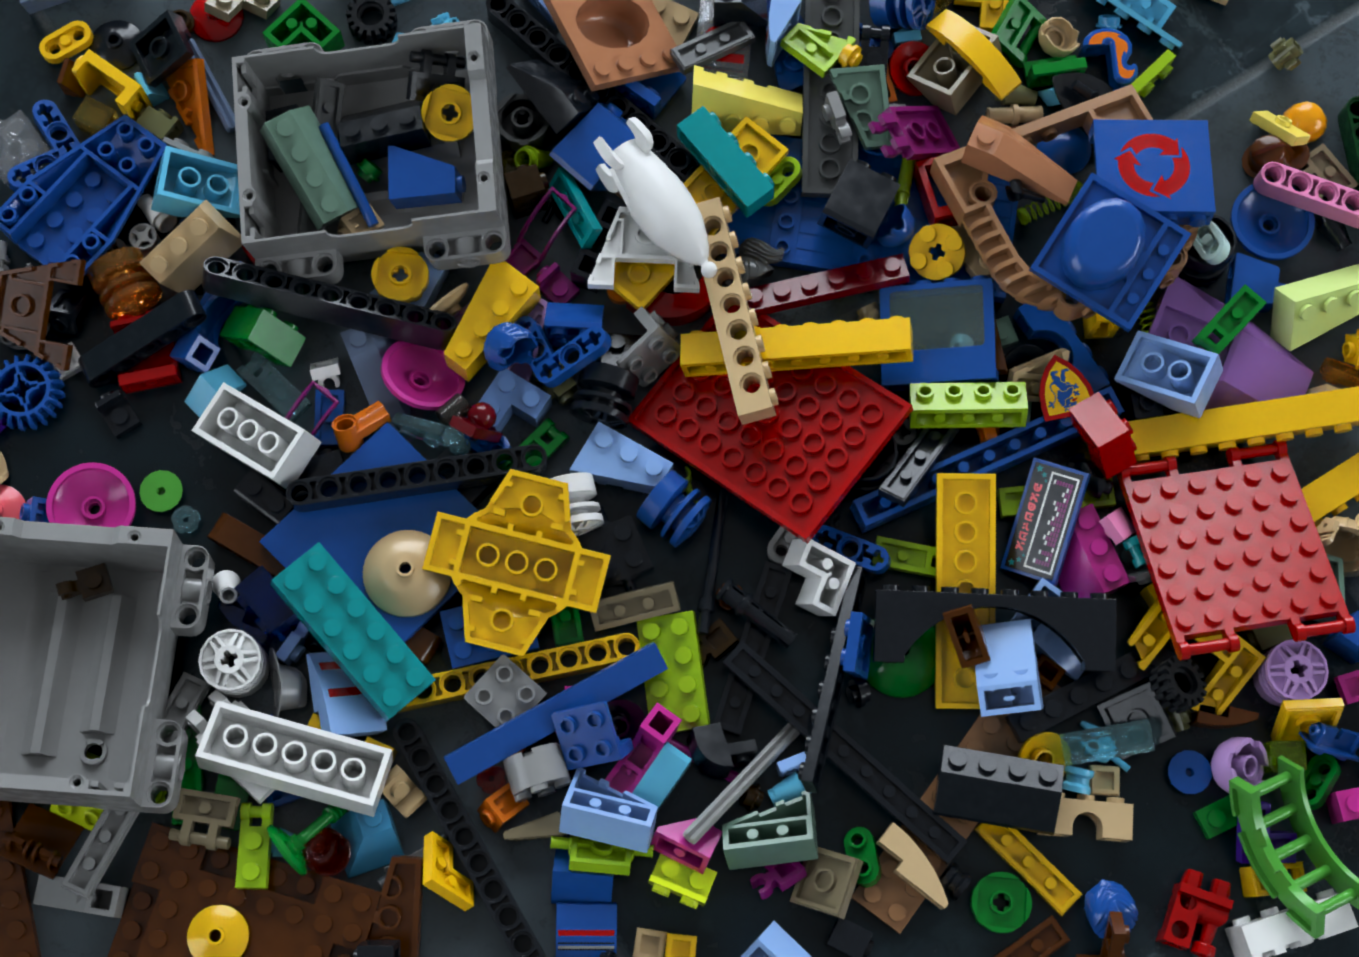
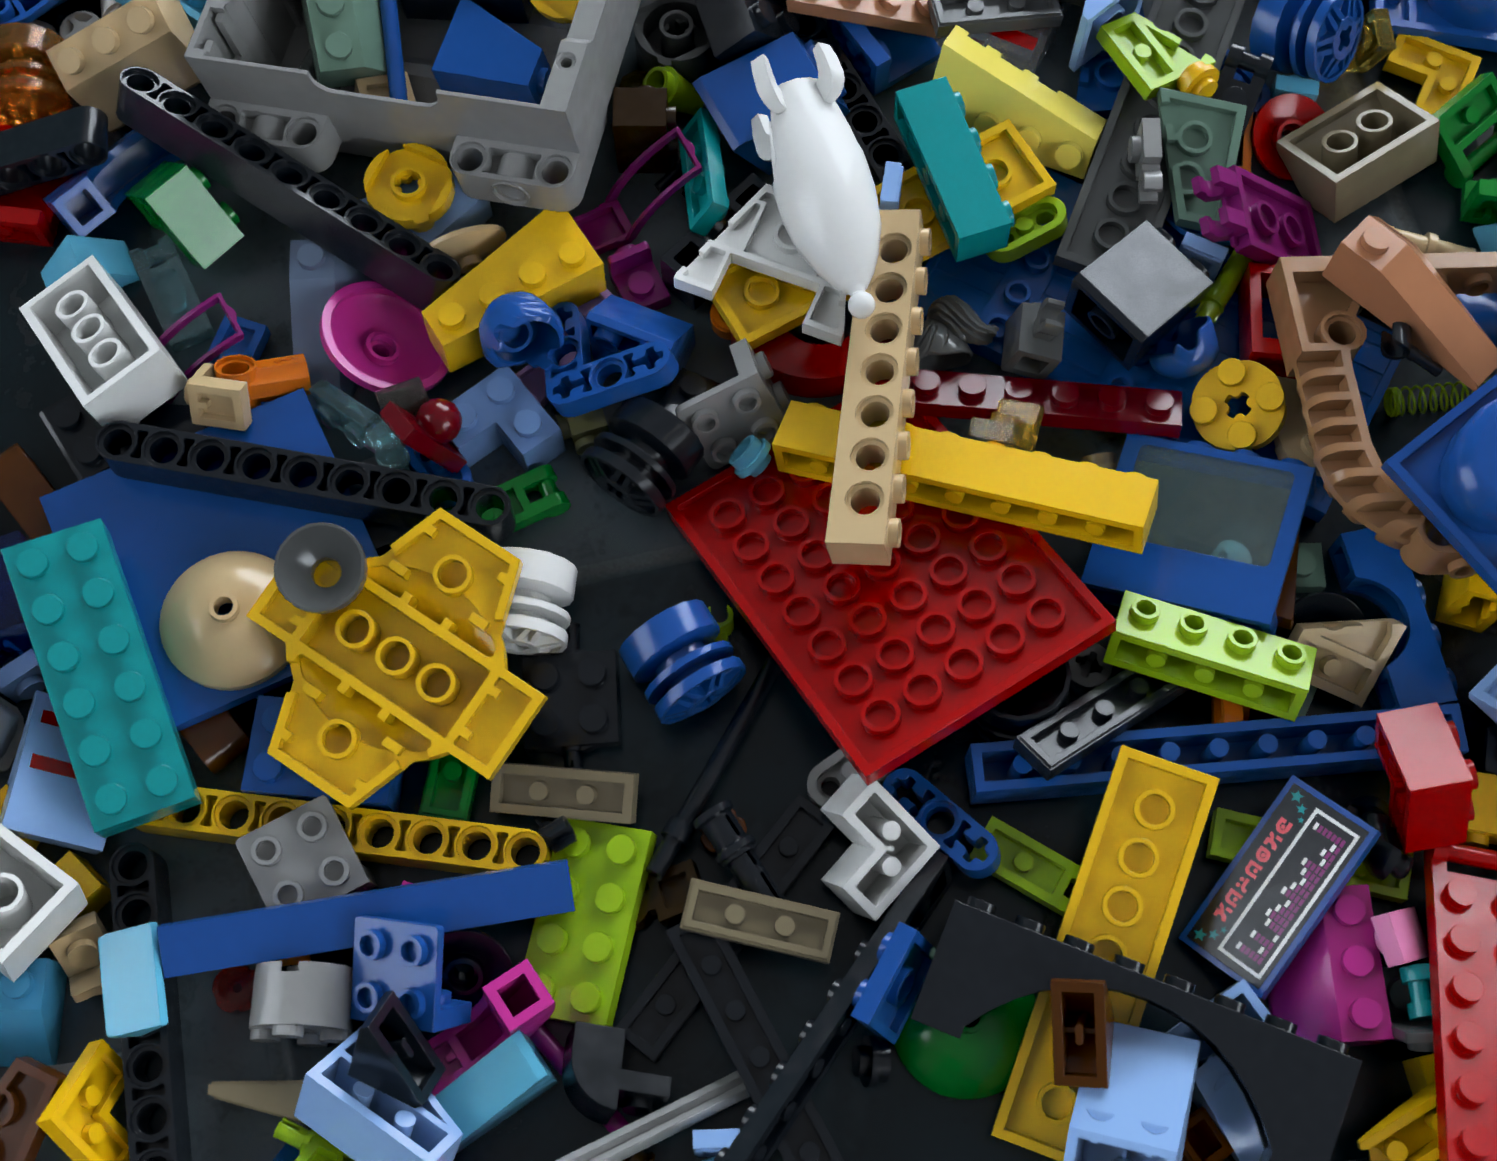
camera: 25 degrees right, 5 degrees down
white tile [310,357,341,388] -> none
green plate [357,158,383,183] -> none
orange bracket [477,783,530,833] -> none
light blue wedge [569,421,673,494] -> none
yellow slope [926,9,1022,100] -> none
olive cone [995,85,1038,106] -> none
shield [1039,355,1094,422] -> none
none -> medium azure slope [97,922,168,1038]
none -> tan bracket [184,363,252,431]
none -> dark grey piece [274,522,368,614]
none -> black slope [348,991,446,1108]
none -> black hand [533,816,577,854]
none -> dark tan tile [680,878,840,965]
none -> medium azure plate [729,434,771,479]
none -> light blue tile [879,161,904,210]
none -> clear yellow bracket [968,398,1044,452]
none -> dark grey brick [1001,297,1066,379]
none -> light blue tile [1179,231,1229,282]

